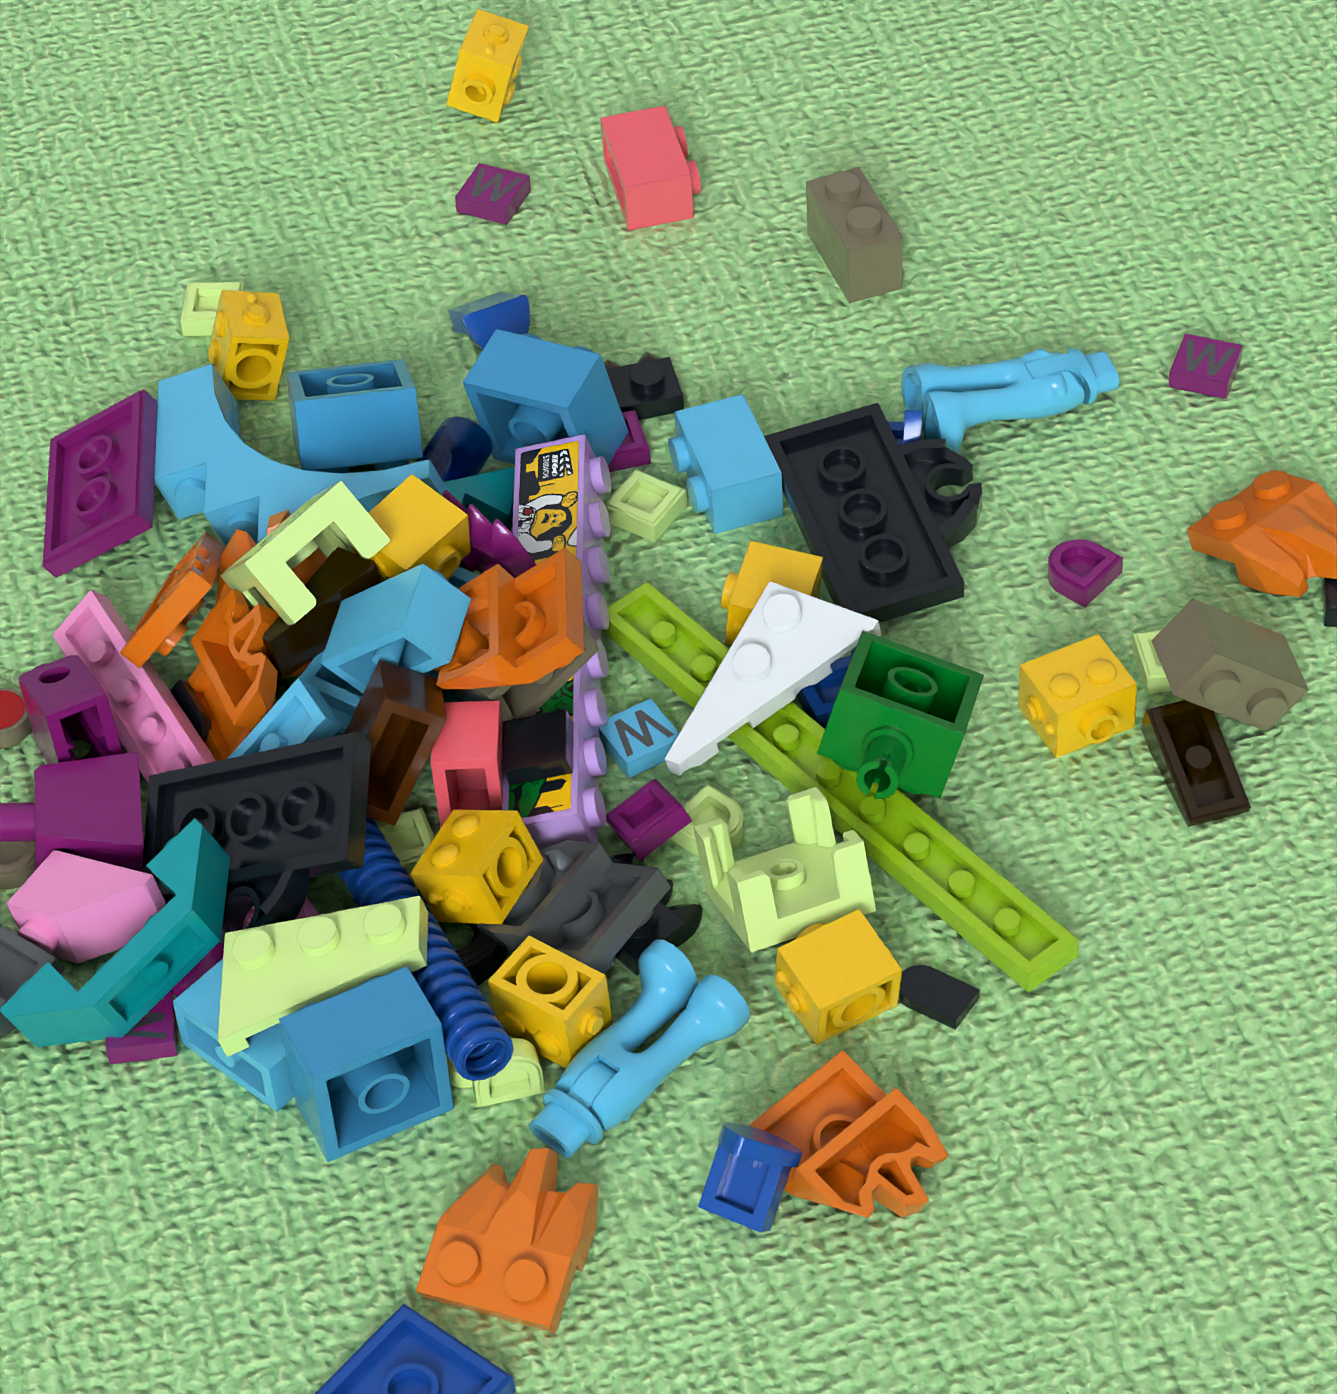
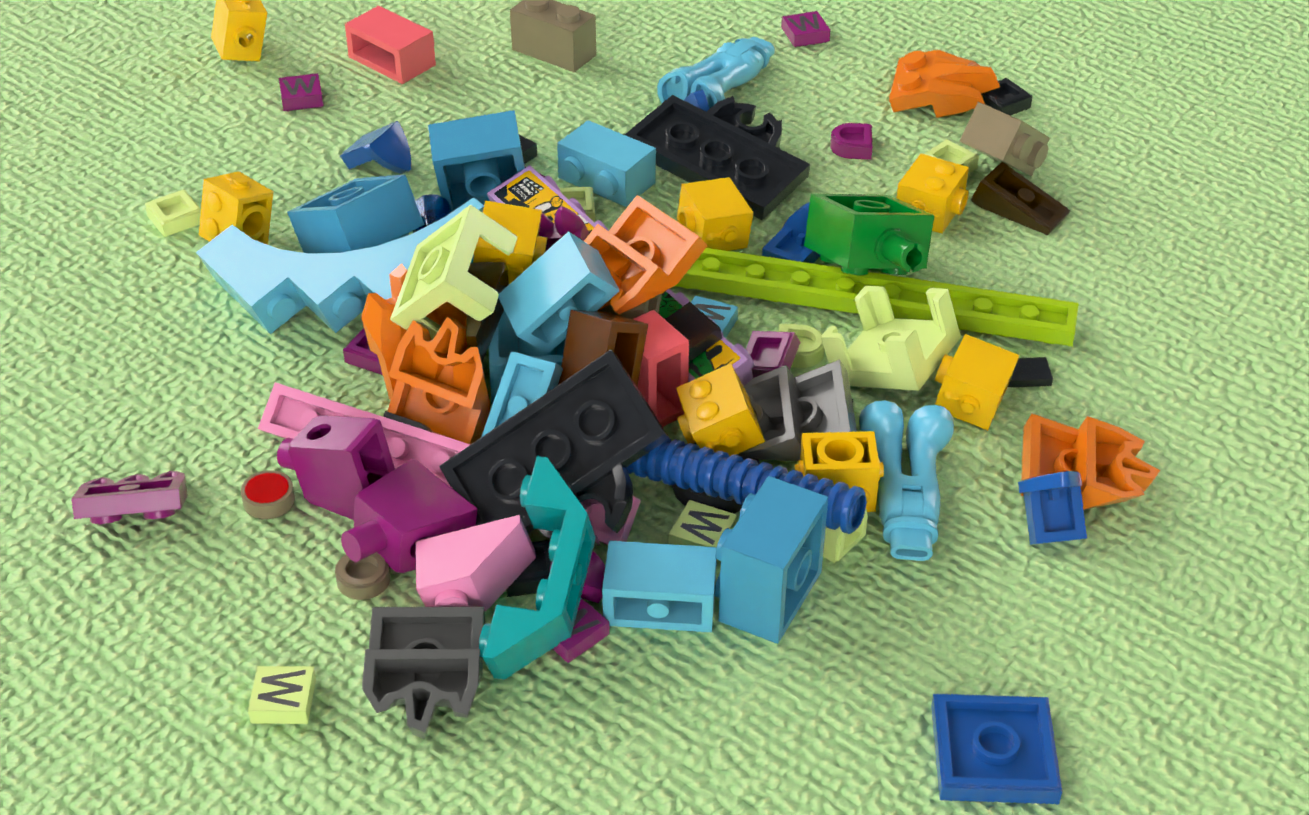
camera: 40 degrees left, 5 degrees down
magenta tile [43,389,157,578] -> none
orange wing [120,531,225,669] -> none
yellowish green wing [218,896,428,1057] -> none
orange plate [416,1148,598,1334] -> none
white wing [665,581,881,776] -> none

